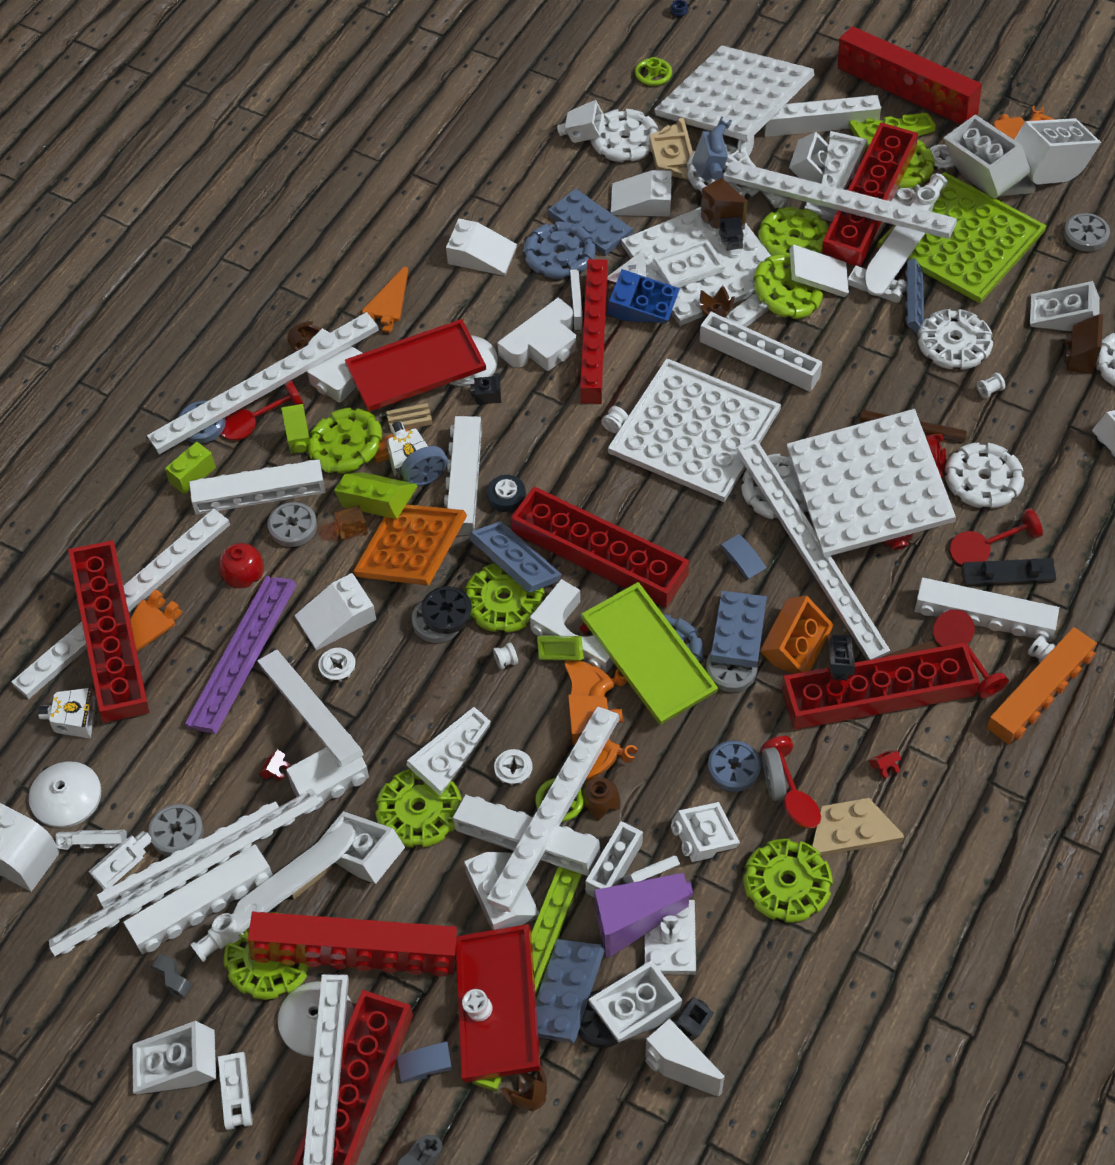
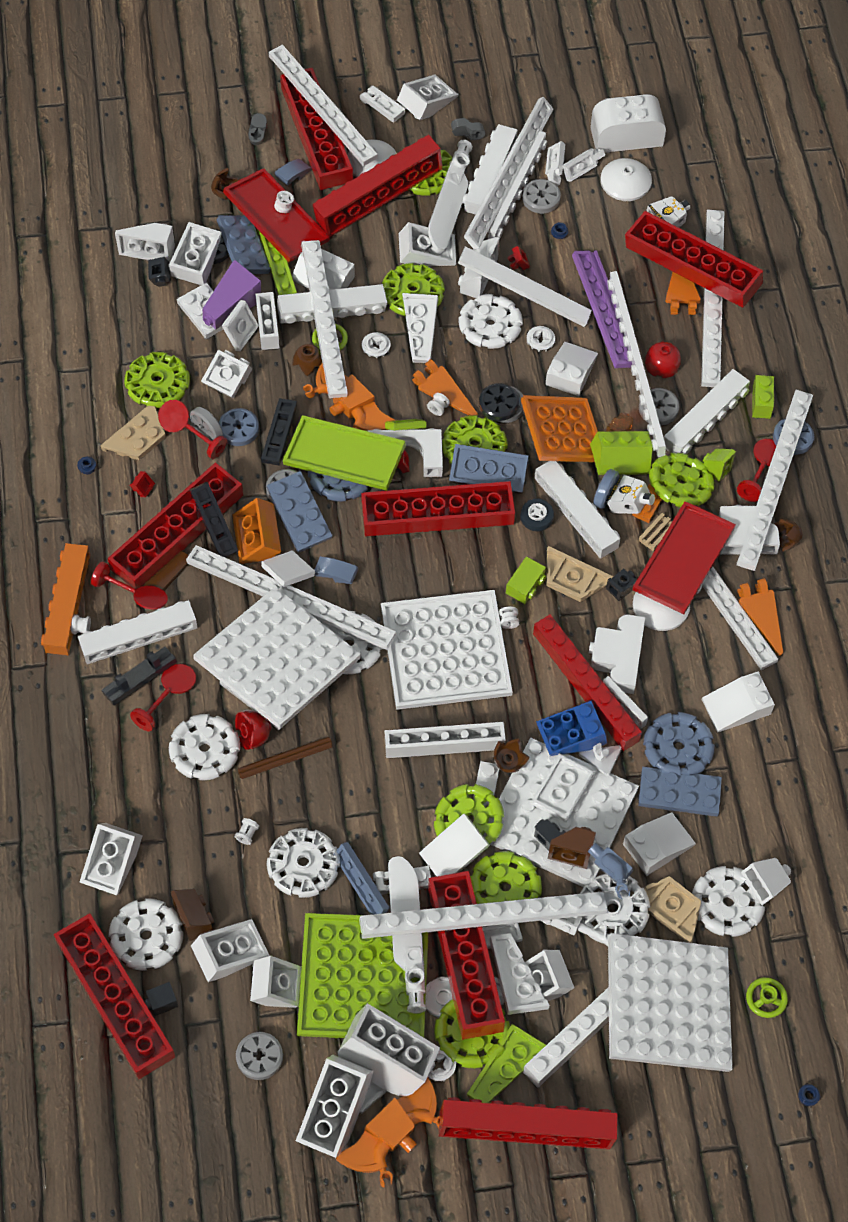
camera: 140 degrees right, 5 degrees up
none -> dark blue plate [77,456,96,475]
none -> white slope [250,956,301,1008]
none -> black hinge [261,398,297,466]
none -> white tile [261,550,315,587]
none -> orange flag [412,359,478,416]
none -> white plate [458,294,523,349]
none -> lime brick [506,556,546,604]
none -> tan wing [546,546,613,602]
none -> dark blue plate [551,222,568,239]
none -> white plate [607,271,666,457]
none -> white tile [702,567,778,670]

